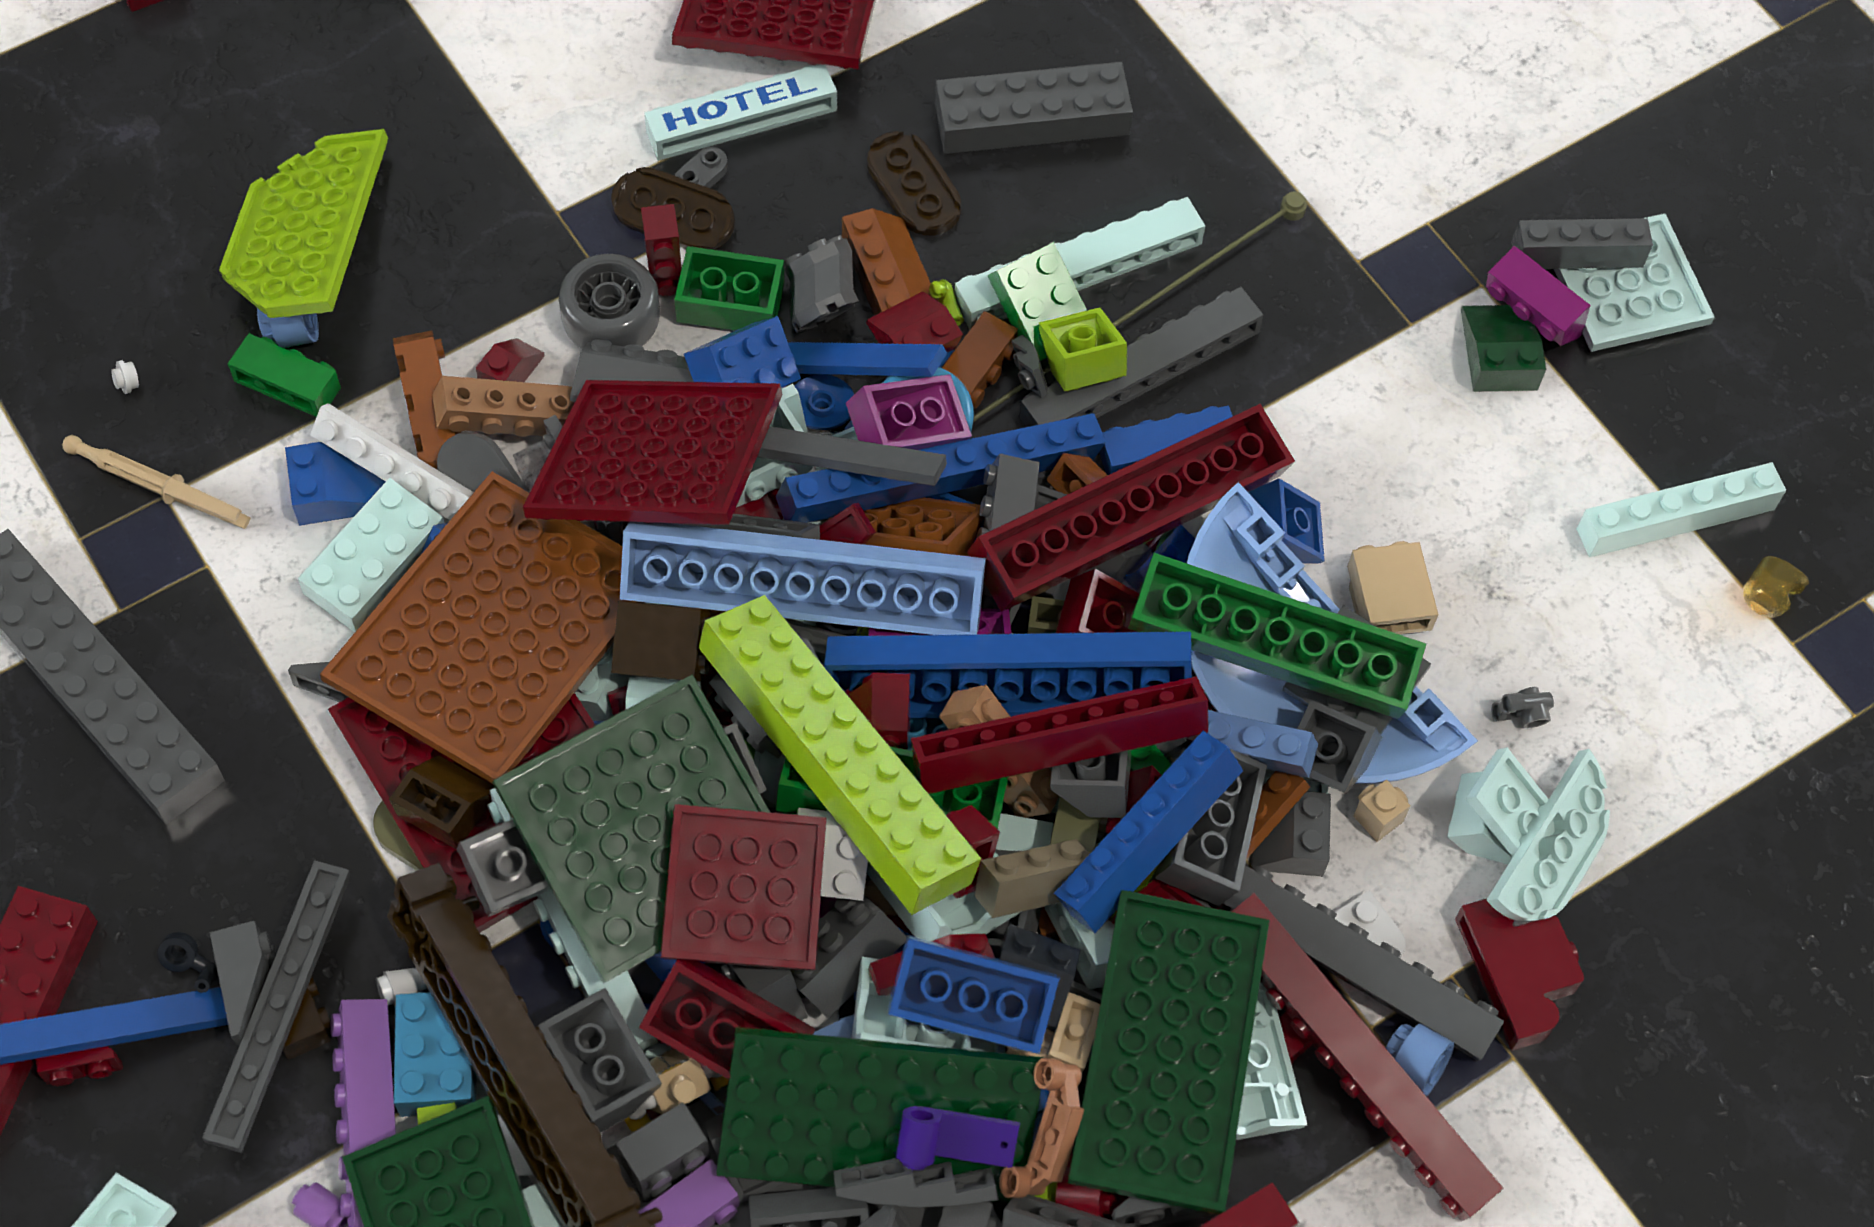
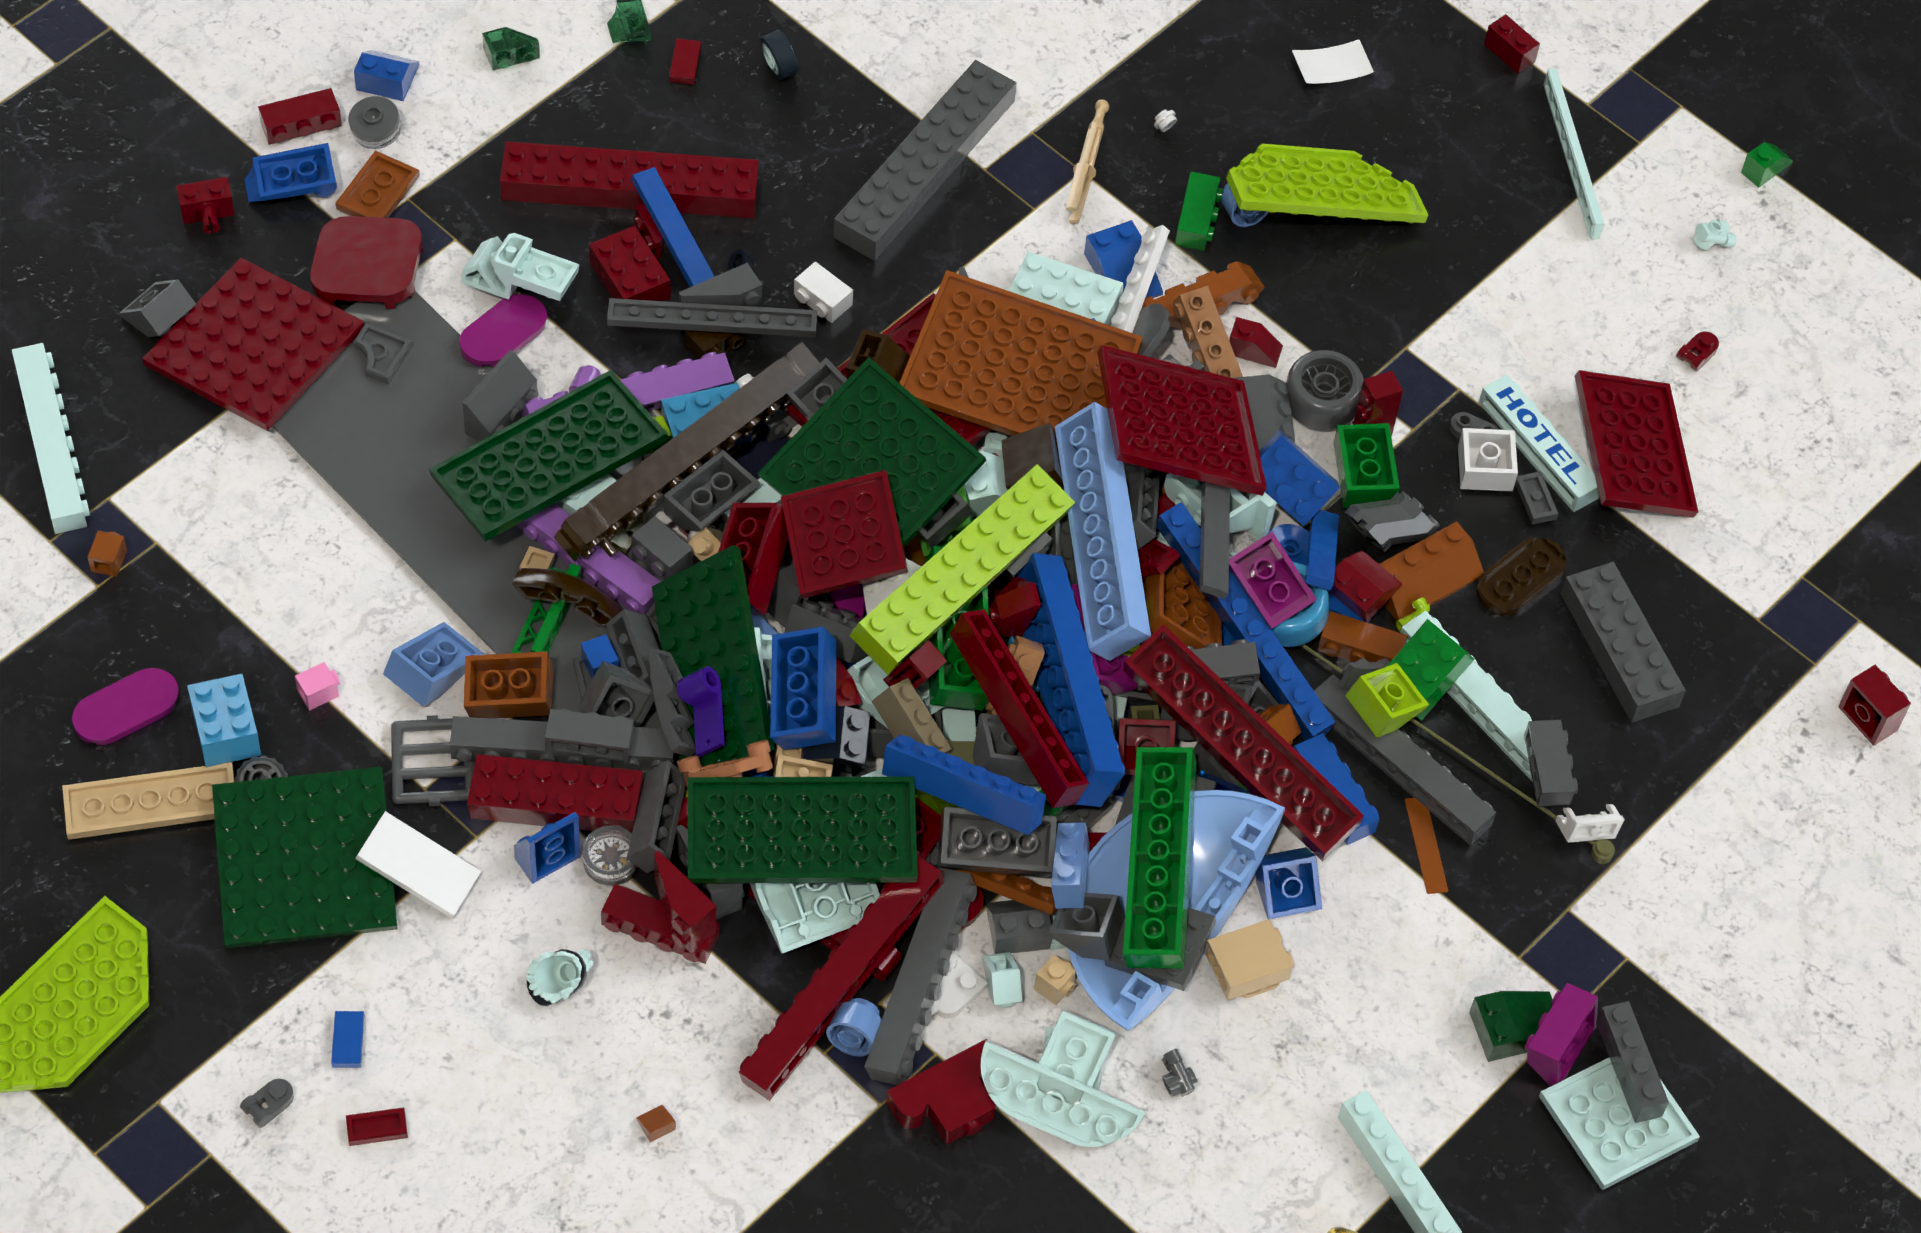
camera: 75 degrees right, 5 degrees down
dark brown tile [611,167,735,250] -> none
none -> dark red brick [589,226,671,301]
none -> white brick [794,262,853,323]
none -> light aqua slope [982,952,1022,1007]
none -> white sticker [1292,40,1373,84]
none -> dark orange sticker [1405,798,1448,894]
none -> white brick [1458,428,1518,491]
none -> dark grey plate [1515,471,1558,525]
none -> dark grey brick [1524,720,1578,807]
none -> white hinge [1555,804,1625,842]

